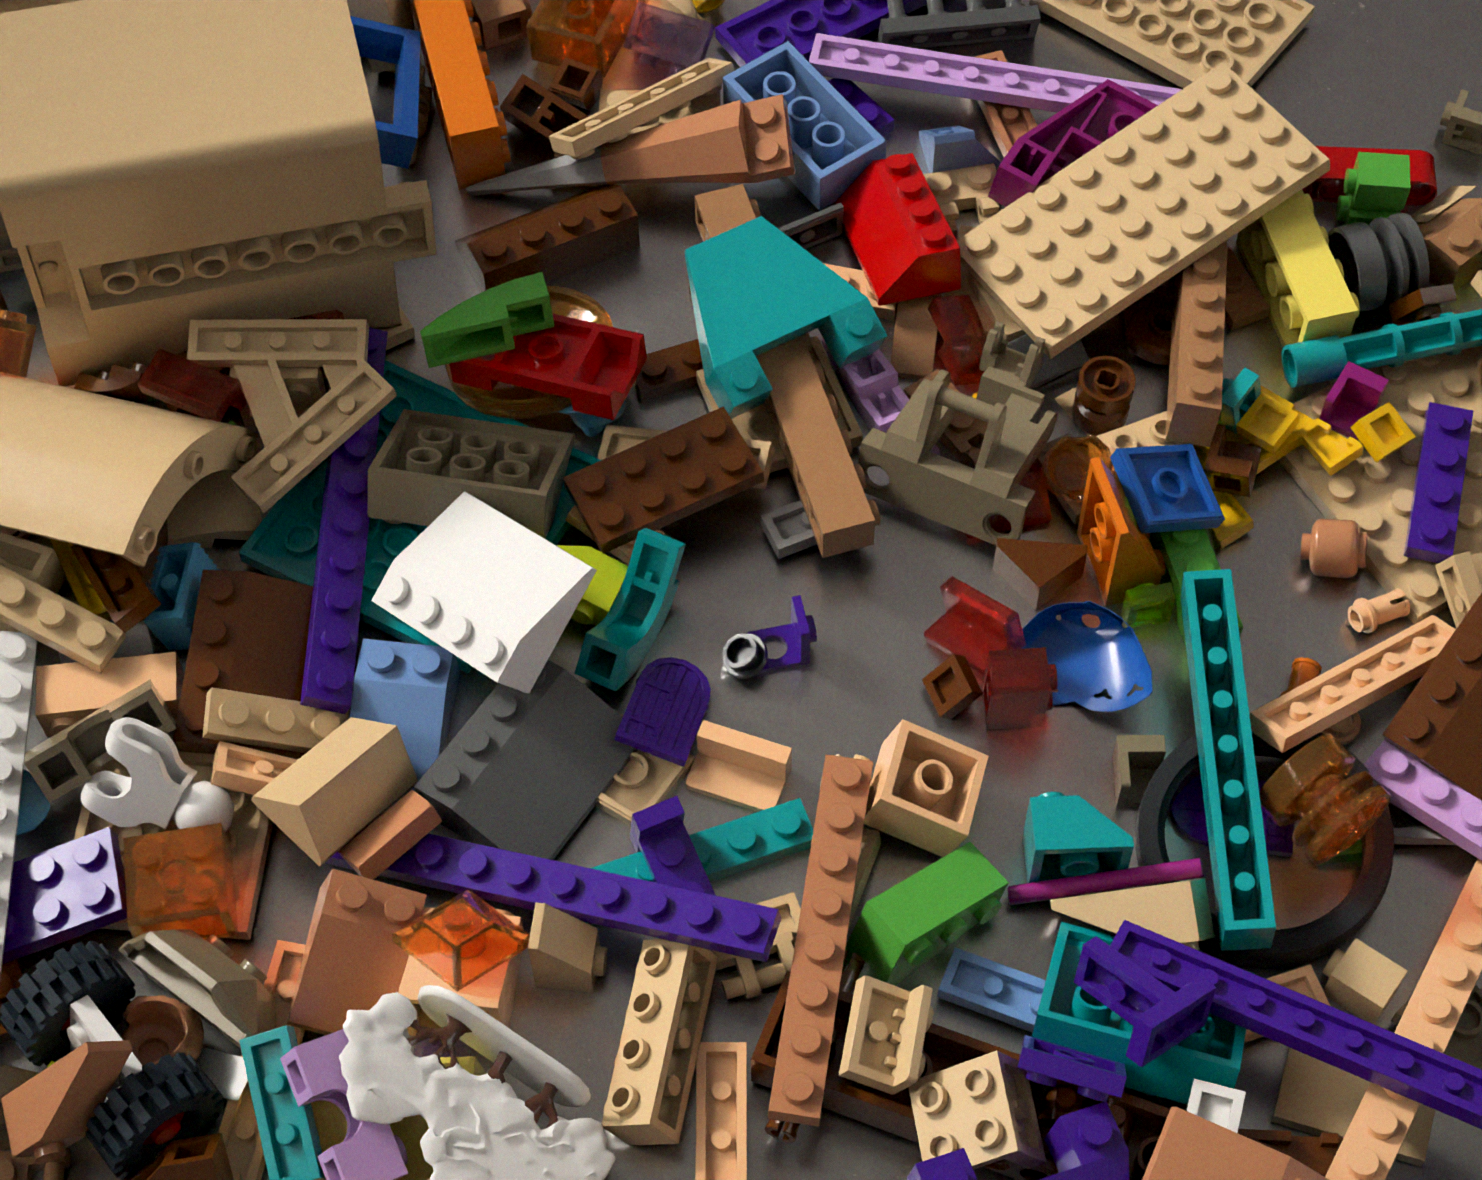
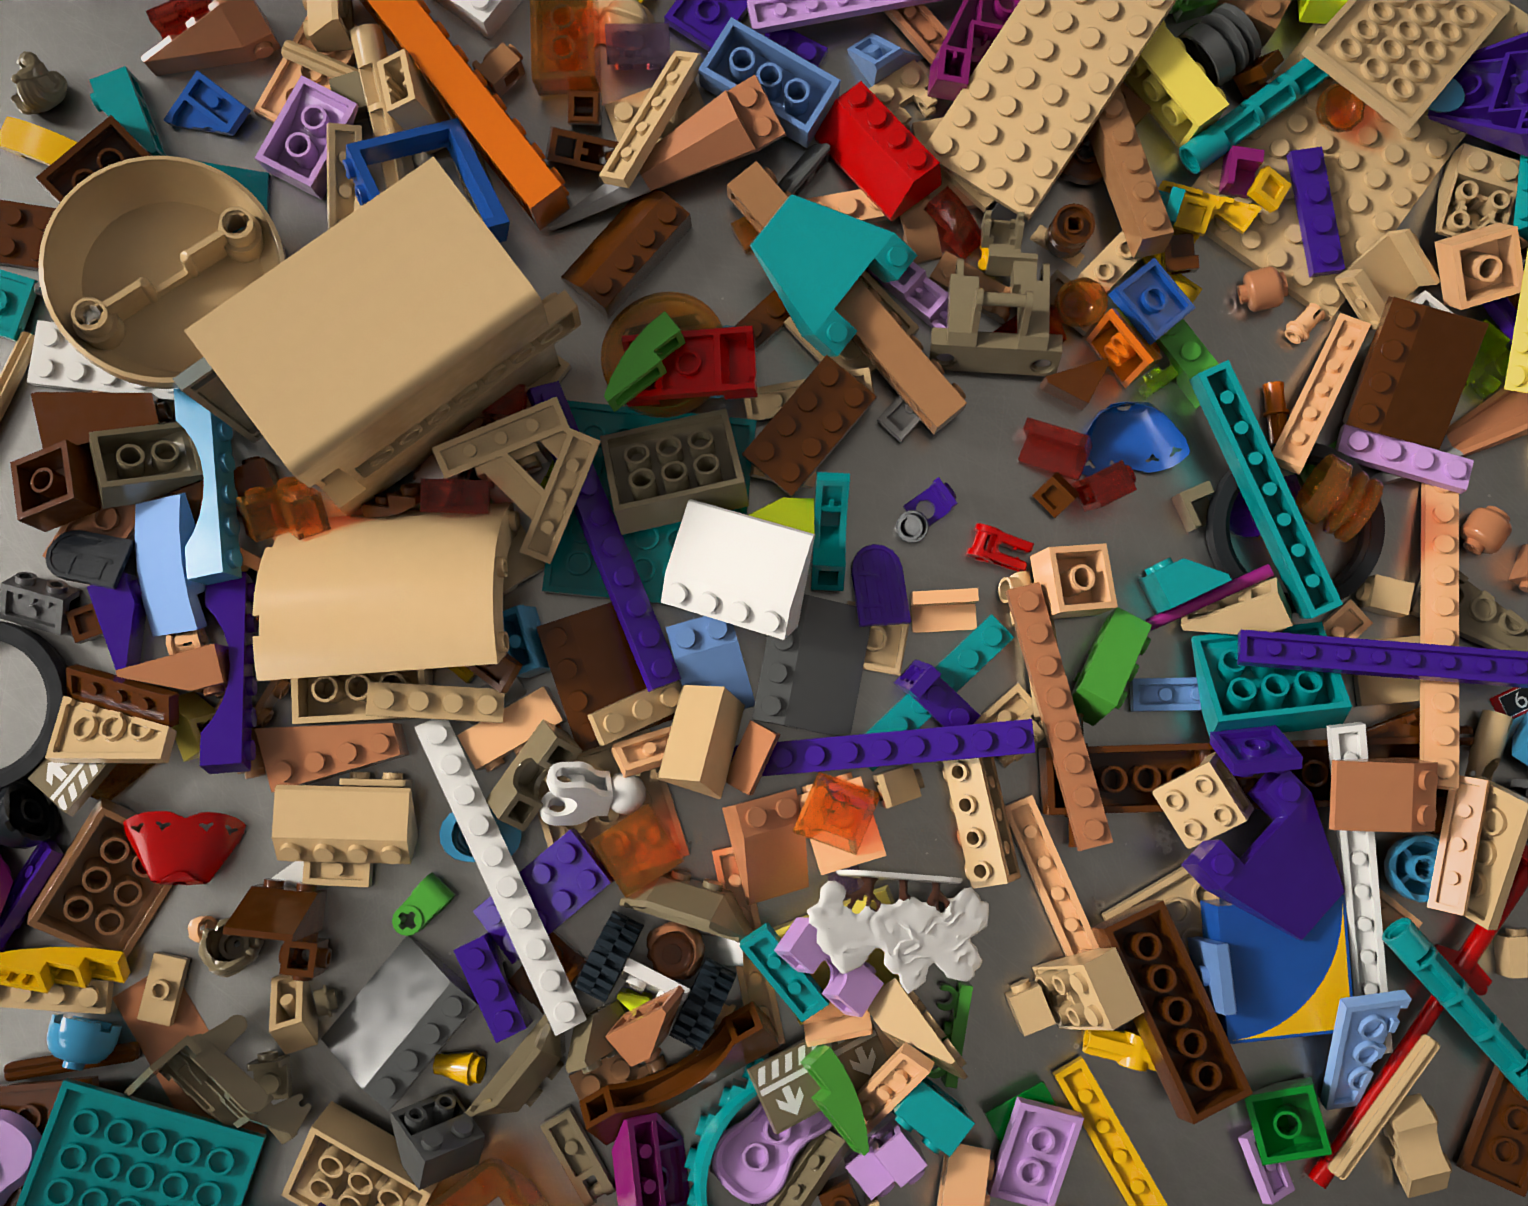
camera: 25 degrees left, 25 degrees up
tan bracket [839,975,934,1095] -> none
dark purple bracket [1074,936,1217,1068] -> none
none -> red piece [966,523,1034,572]

